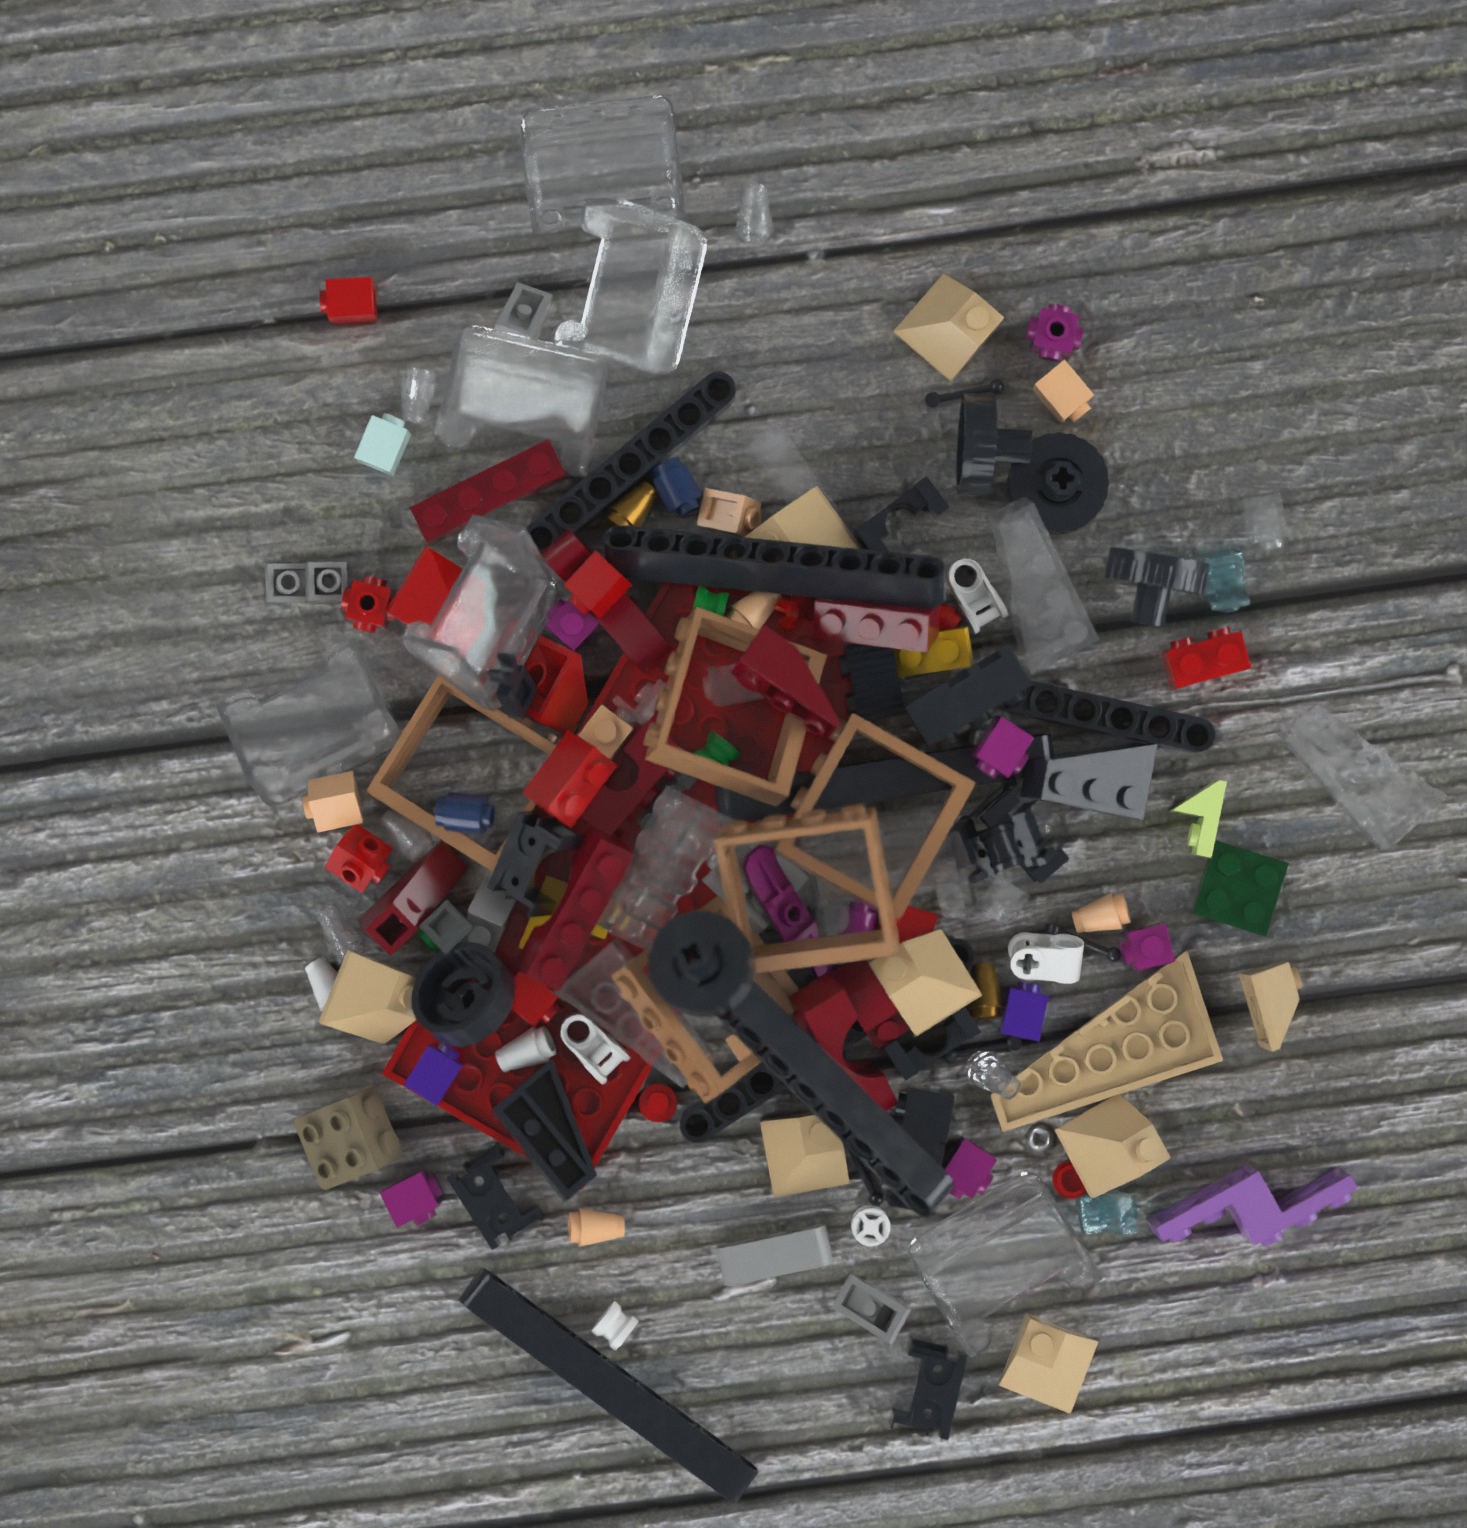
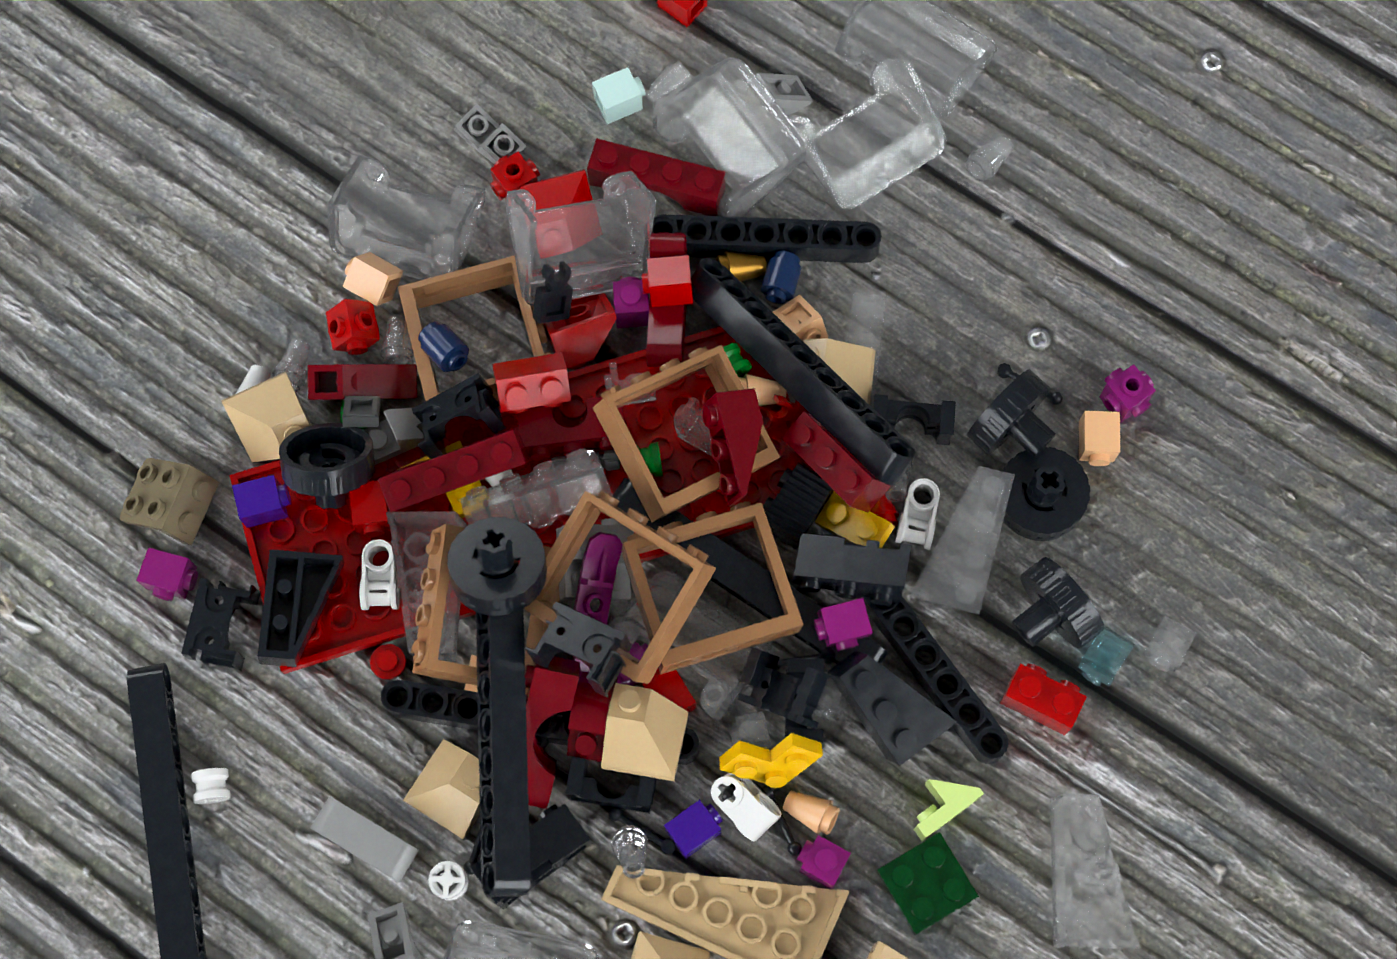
camera: 45 degrees right, 15 degrees down
white cone [495,1026,556,1072] -> none
light nougat cone [568,1208,625,1247] -> none
light nougat brick [578,705,634,760] -> none
tan slope [893,274,1004,382] -> none
magenta brick [942,1136,997,1200] -> none
pearl gold cone [967,963,1005,1020] -> none
none -> black piece [525,602,632,697]
none -> yellow plate [719,733,823,788]

